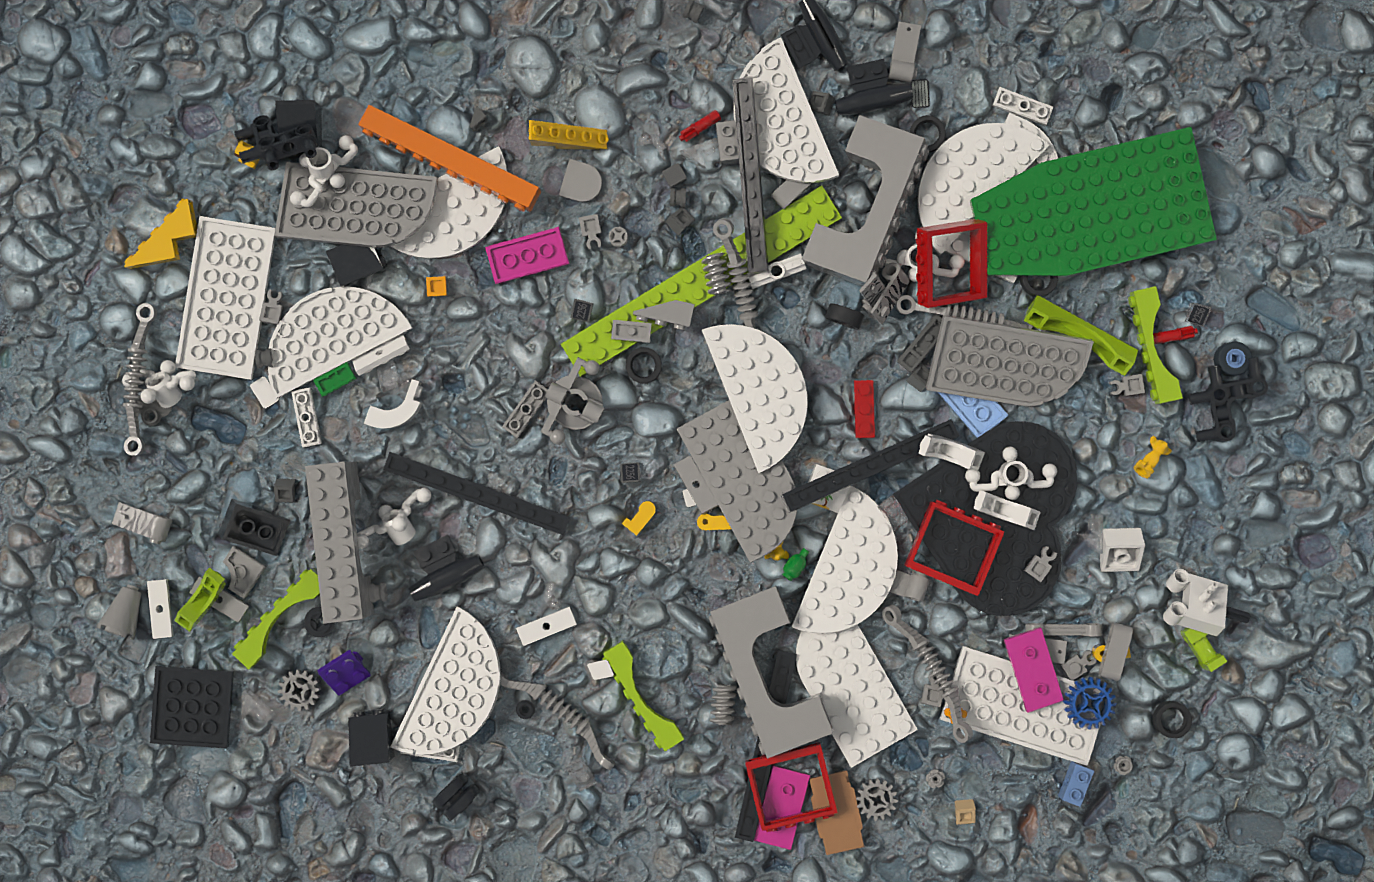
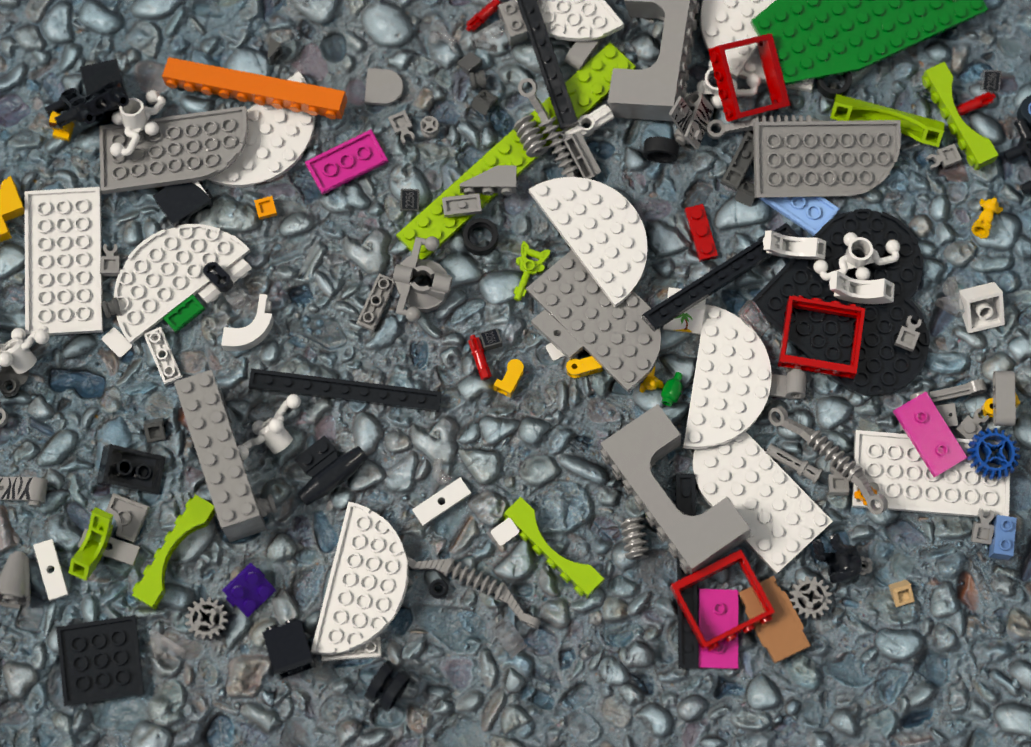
camera: 15 degrees left, 15 degrees down
black gear [304,607,335,637] -> none
yellow slope [529,120,609,149] -> none
none -> black beam [203,262,233,292]
none -> red piece [468,335,492,380]
none -> lime piece [513,241,550,302]
none -> light grey piece [563,131,601,179]
none -> light grey pin [766,443,823,484]
none -> black hair [813,533,862,583]
none -> light grey plate [970,508,995,545]

